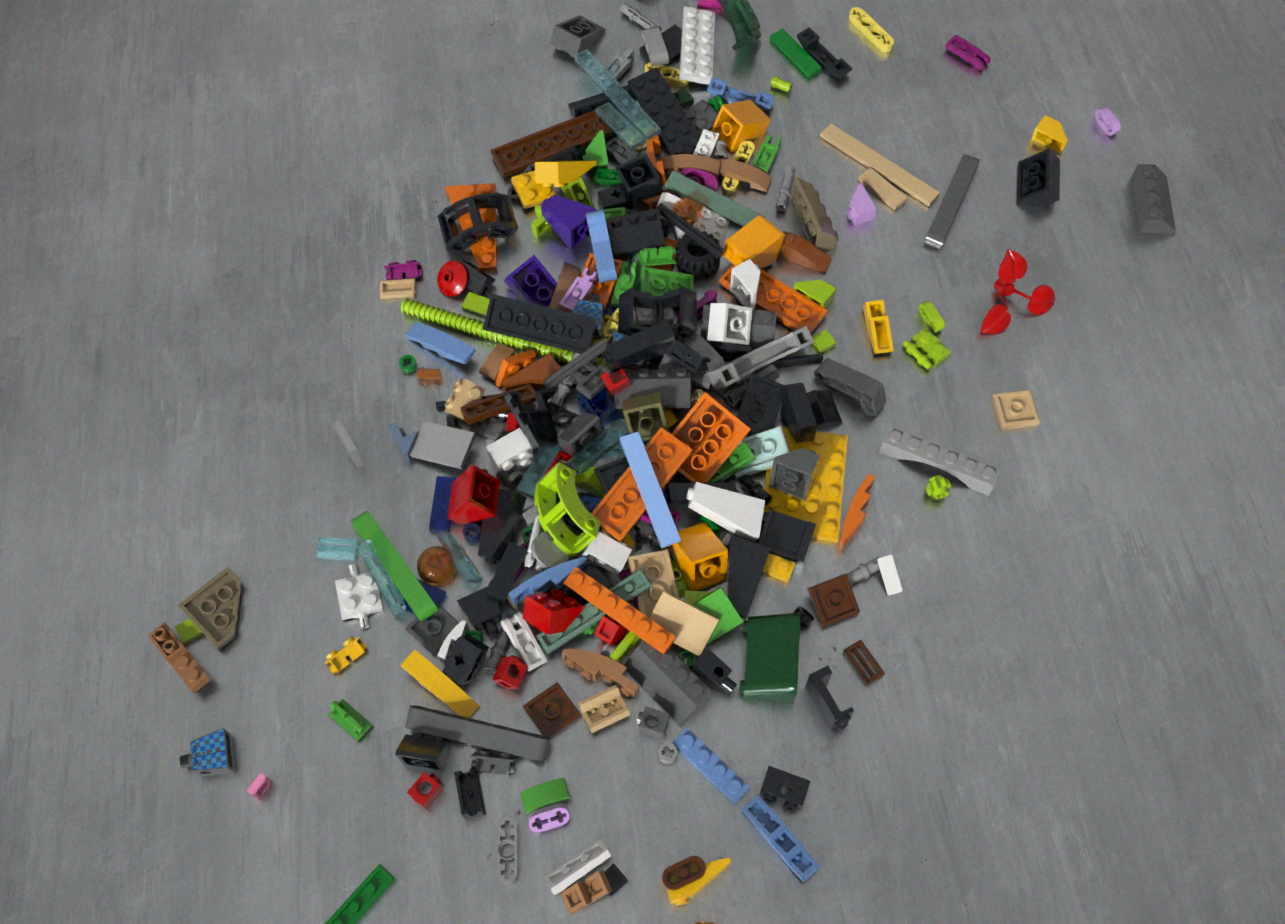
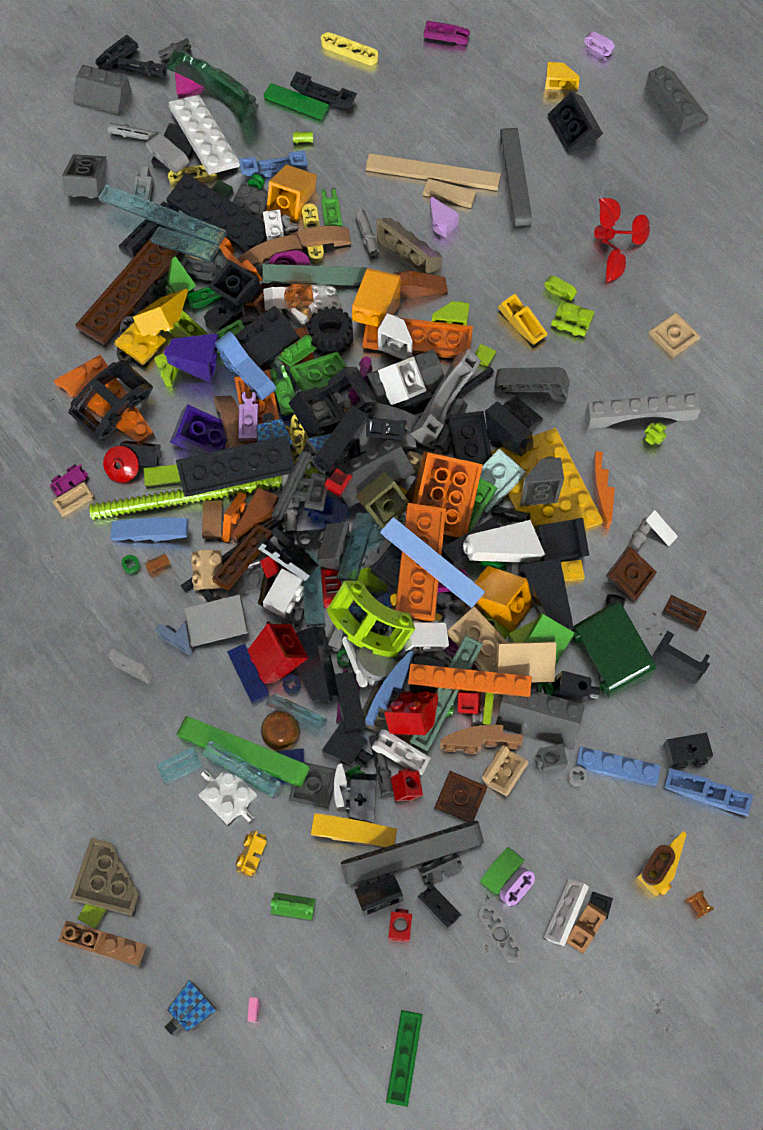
camera: 30 degrees left, 5 degrees up
black axle [656,203,725,258] -> none

